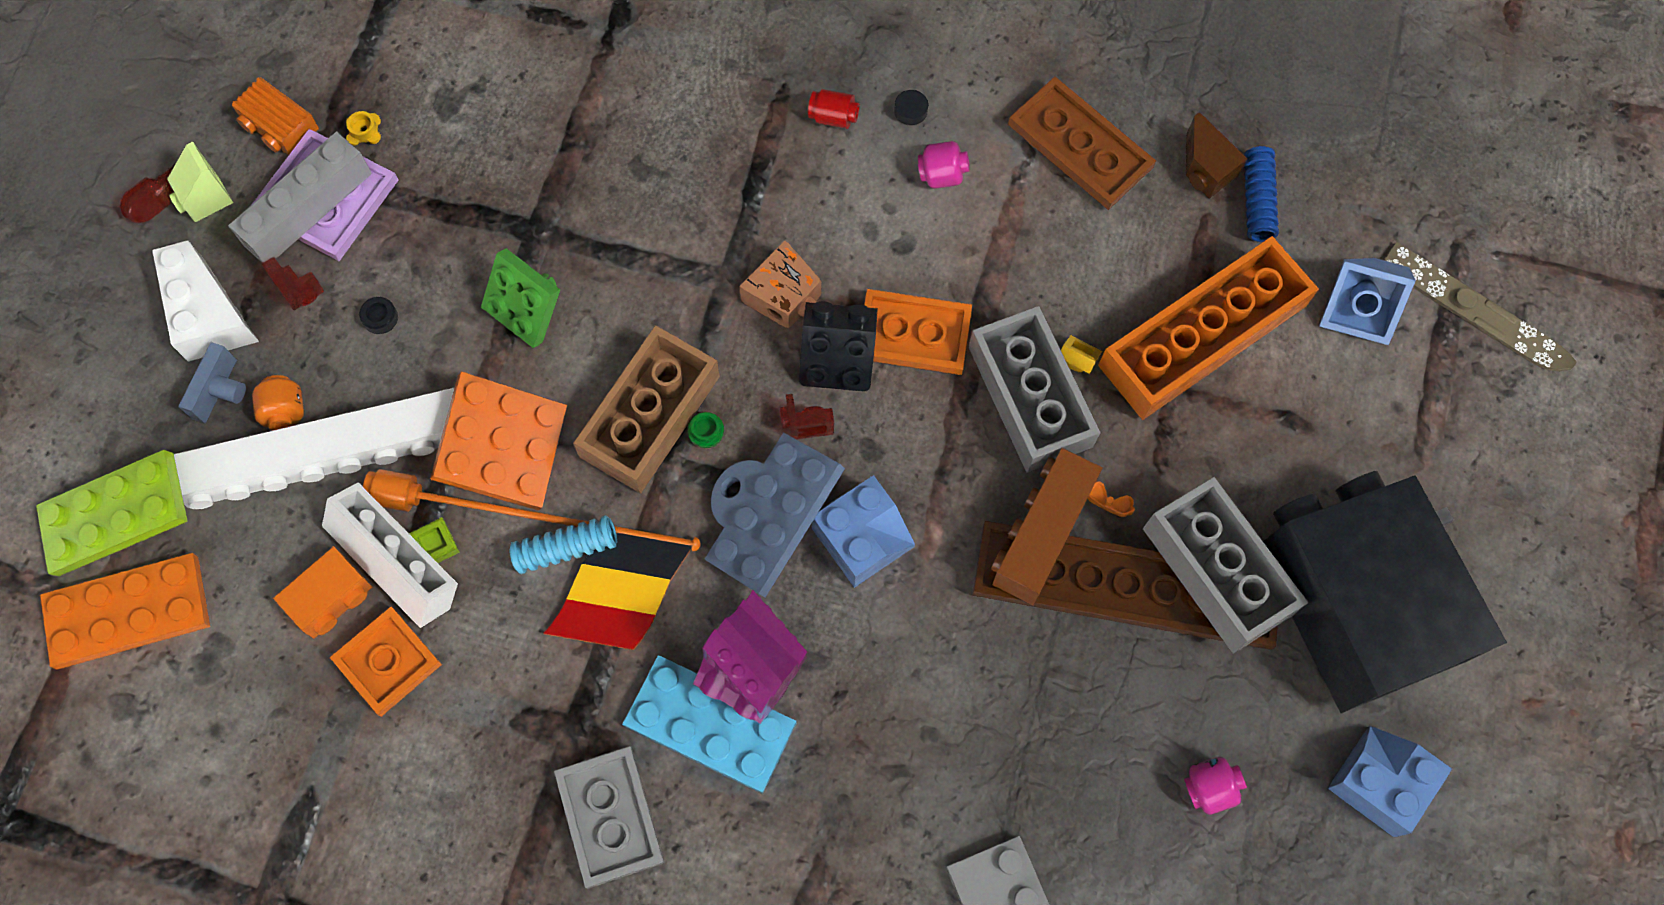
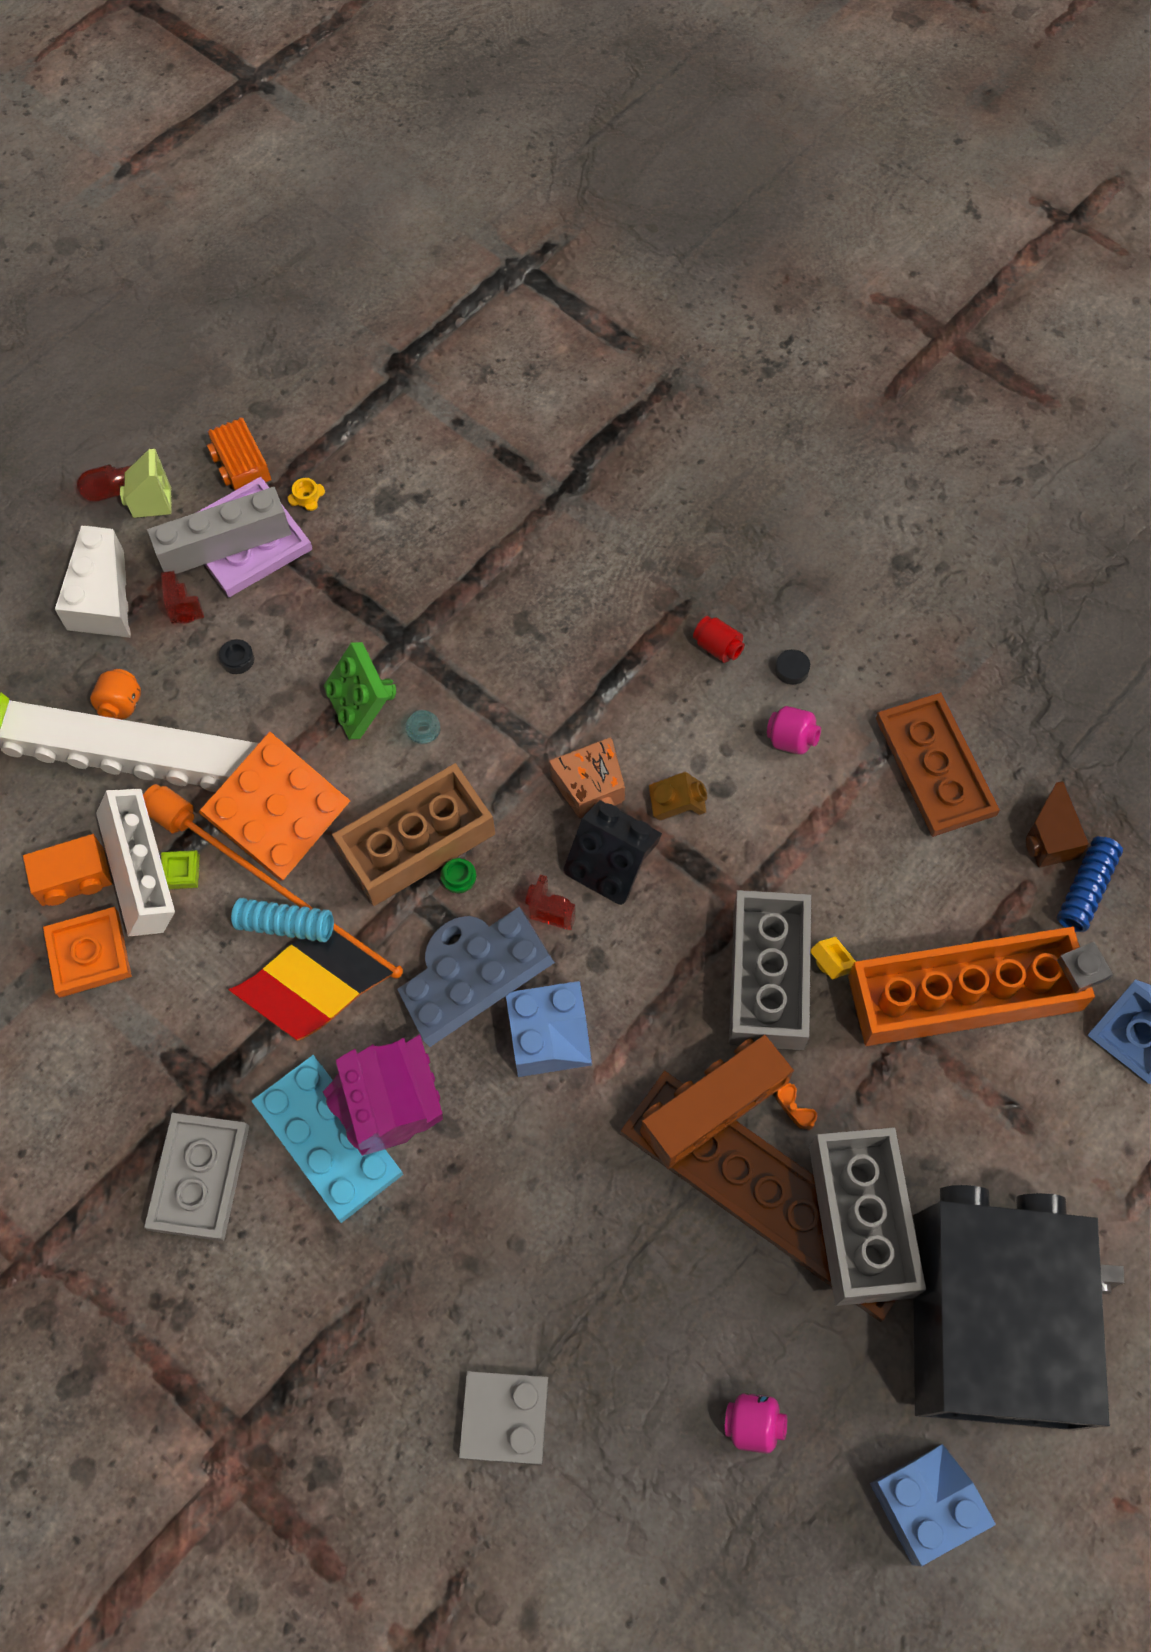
camera: 30 degrees right, 5 degrees down
sand blue tile [178,342,246,424] -> none
orange plate [864,289,972,375] -> none
none -> clear light blue plate [406,710,441,744]
none -> pearl gold bracket [649,772,707,821]
none -> flat silver plate [1057,942,1113,993]

